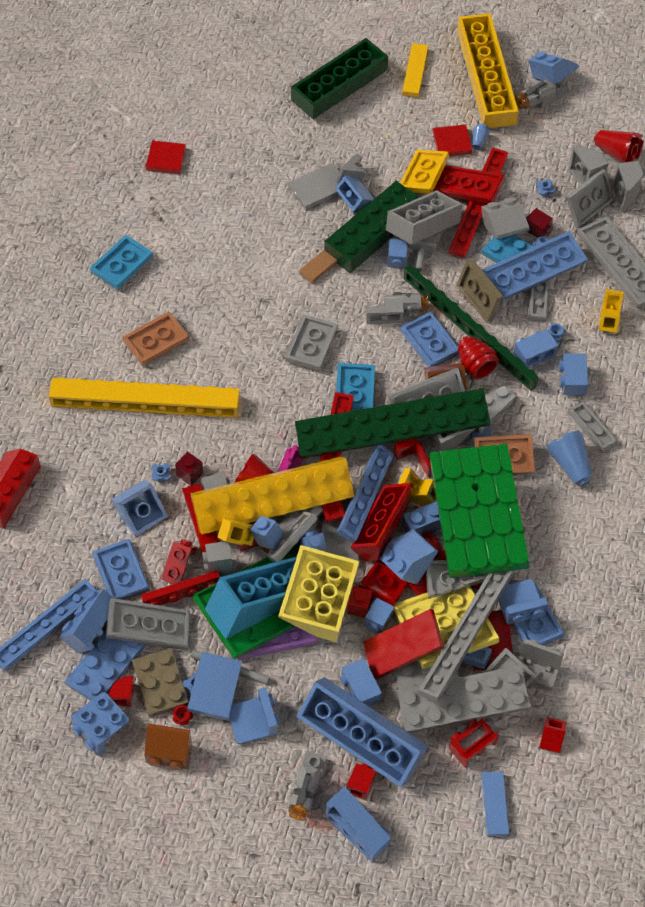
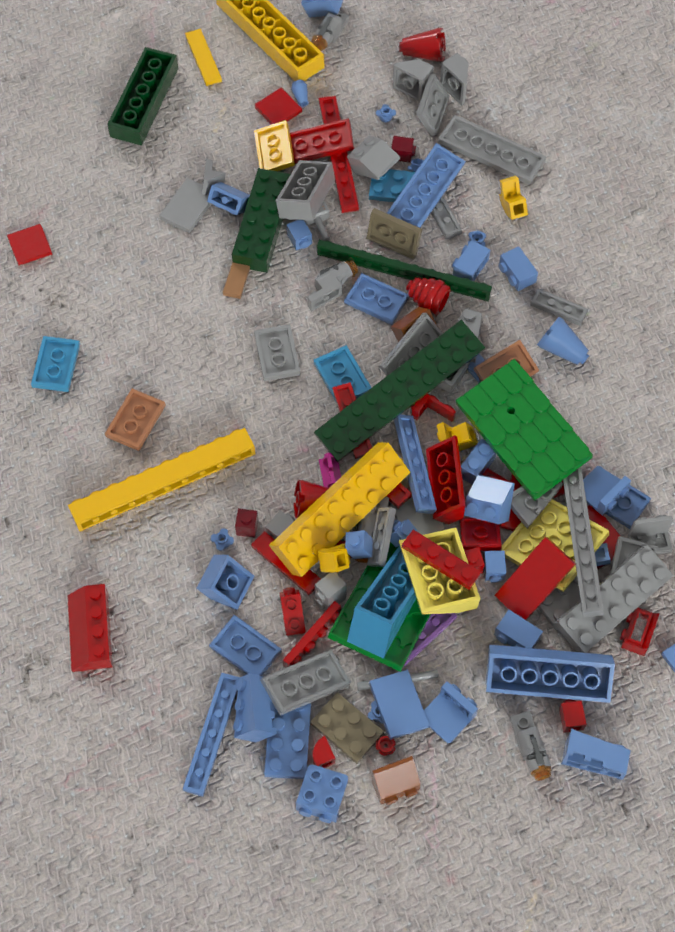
camera: 30 degrees left, 5 degrees up
none -> red plate [402,529,481,590]

